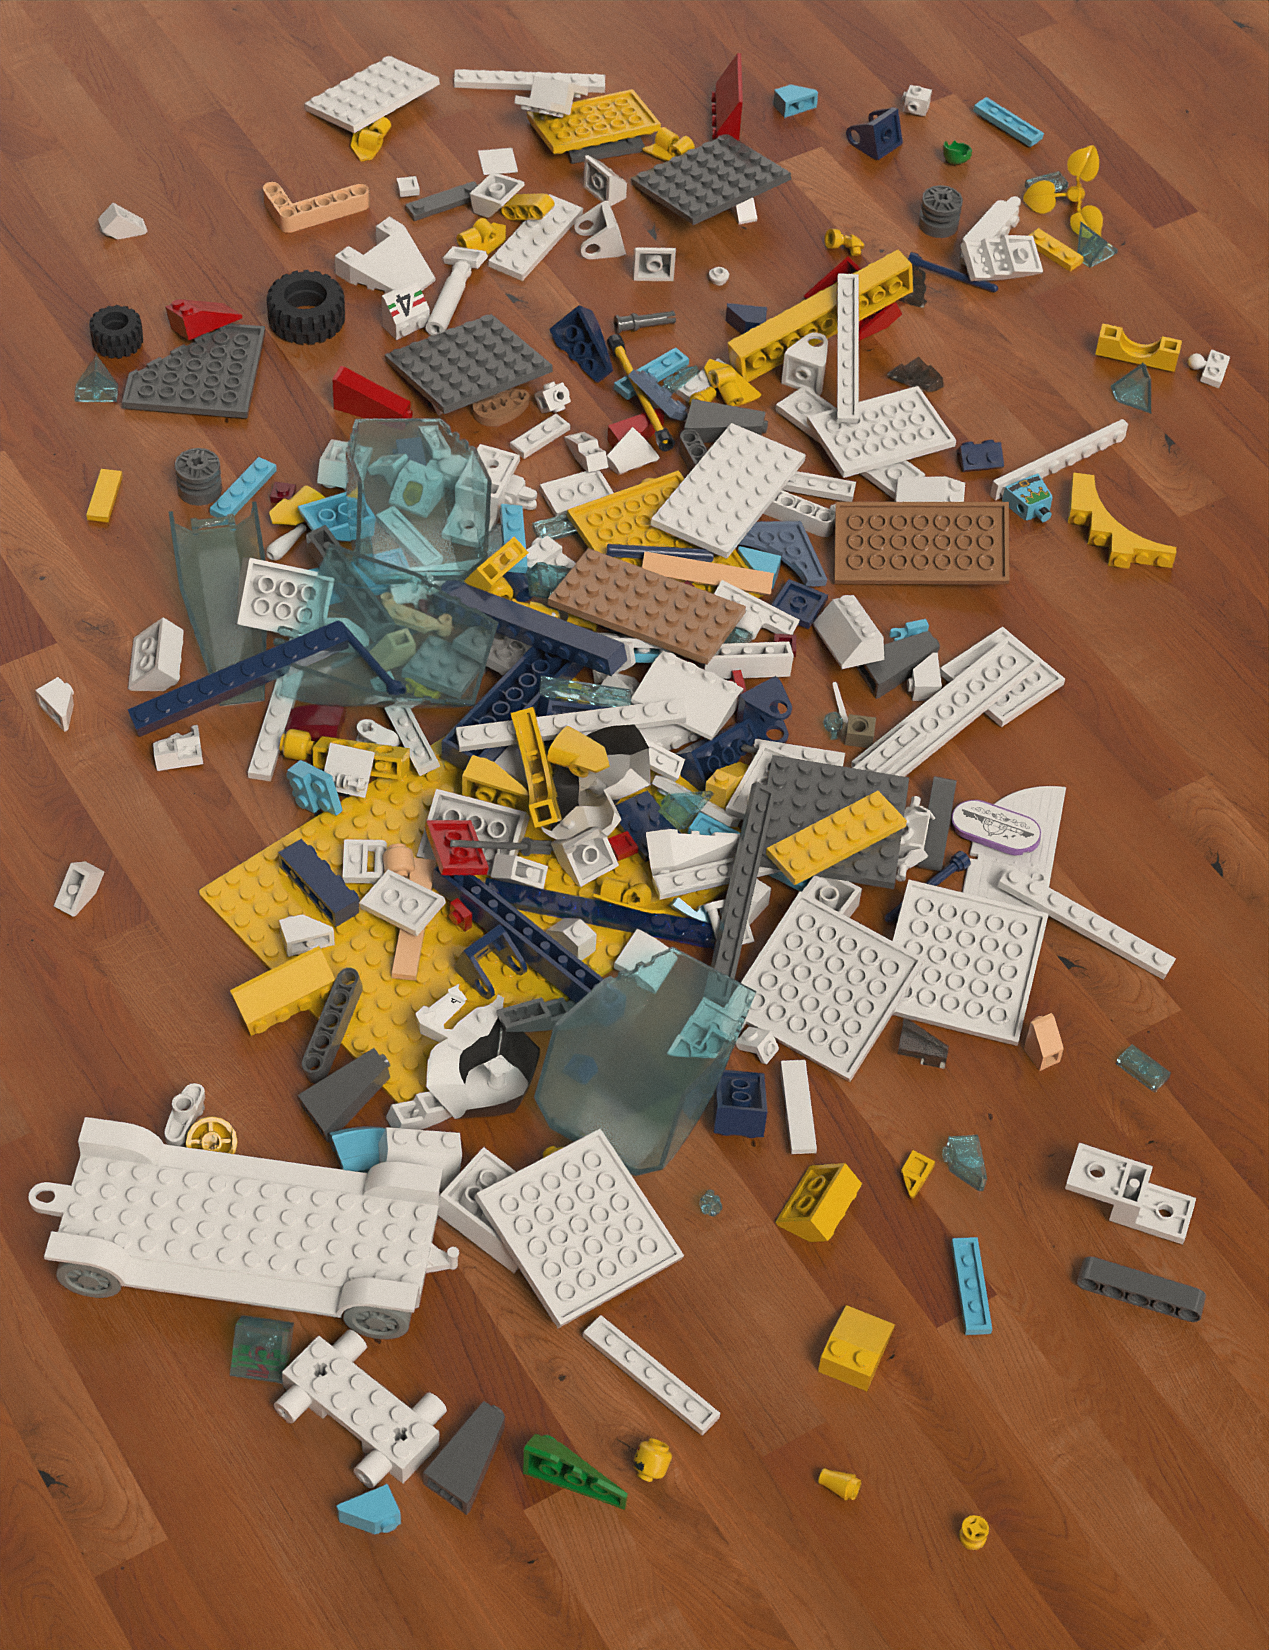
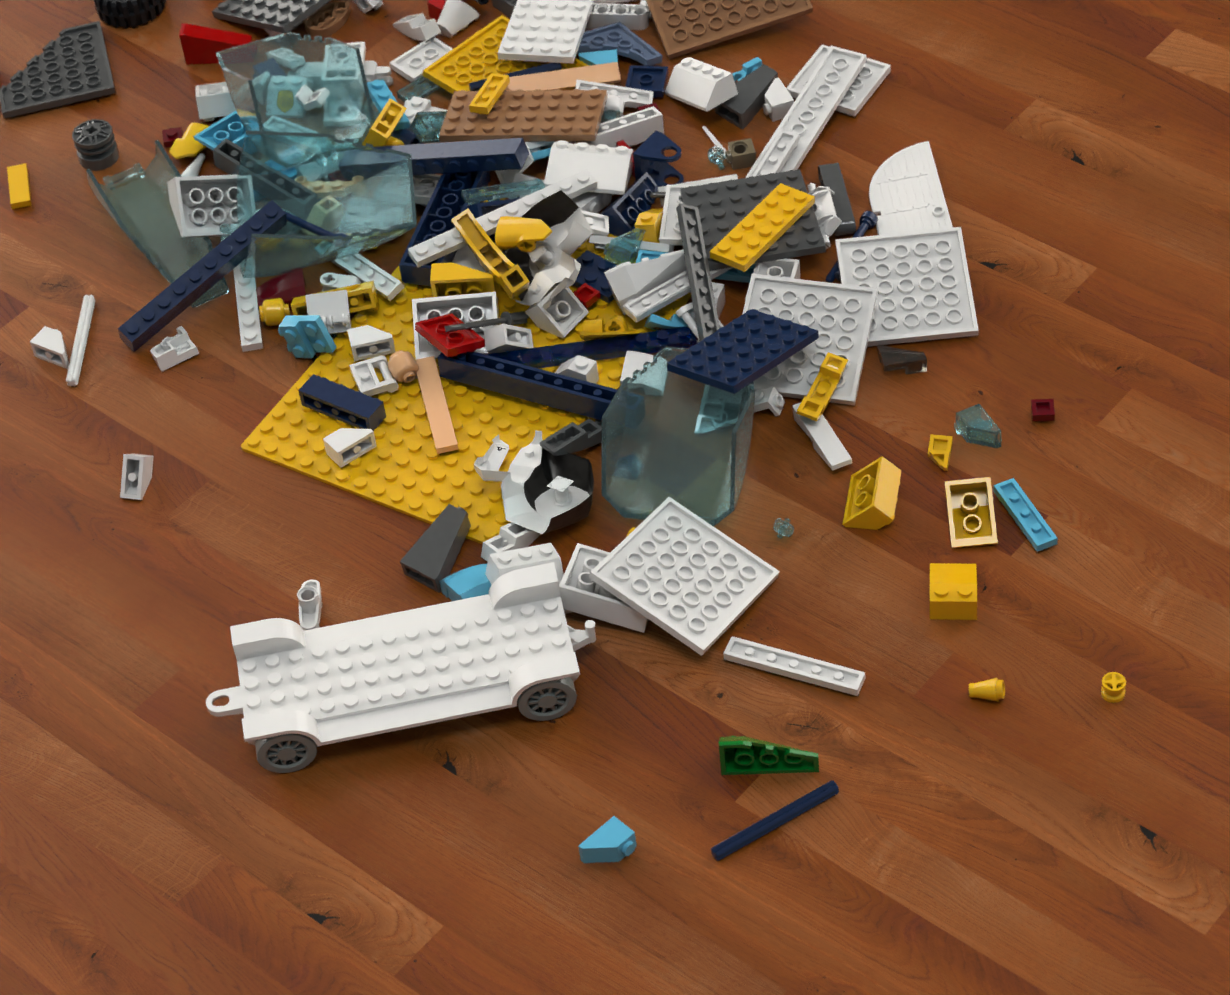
camera: 10 degrees left, 5 degrees down
white slope [128,617,184,691] -> none
red slope [165,299,243,340] -> none
yellow cylinder [185,1116,237,1154] -> none
medium azure plate [209,457,277,523] -> none
yellow slope [230,946,335,1036] -> none
clear light blue slope [230,1315,294,1383] -> none
white piece [274,1330,447,1488] -> none
dark grey beam [302,968,363,1083] -> none
white plate [359,869,446,936] -> none
dark grey slope [423,1401,505,1515] -> none
red plate [449,898,472,932] -> none
hose [453,924,527,999] -> none
white tile [510,414,570,459] -> none
yellow head [632,1438,672,1482] -> none
dark blue slope [713,1069,768,1138] -> none
white tile [952,800,1041,855] -> none
white plate [997,866,1176,980] -> none
light nougat slope [1024,1013,1064,1071] -> none
white bracket [1065,1143,1196,1245] -> none
dark grey beam [1077,1257,1206,1322] -> none
clear light blue plate [1116,1044,1171,1093] -> none
none -> white axle [66,295,95,387]
none -> white bracket [295,84,330,111]
none -> white slope [347,325,395,361]
none -> yellow plate [469,73,510,114]
none -> dark blue plate [666,309,819,394]
none -> dark blue axle [711,780,839,860]
none -> yellow slope [796,352,848,421]
none -> yellow slope [945,477,998,548]
none -> dark red plate [1031,399,1055,421]

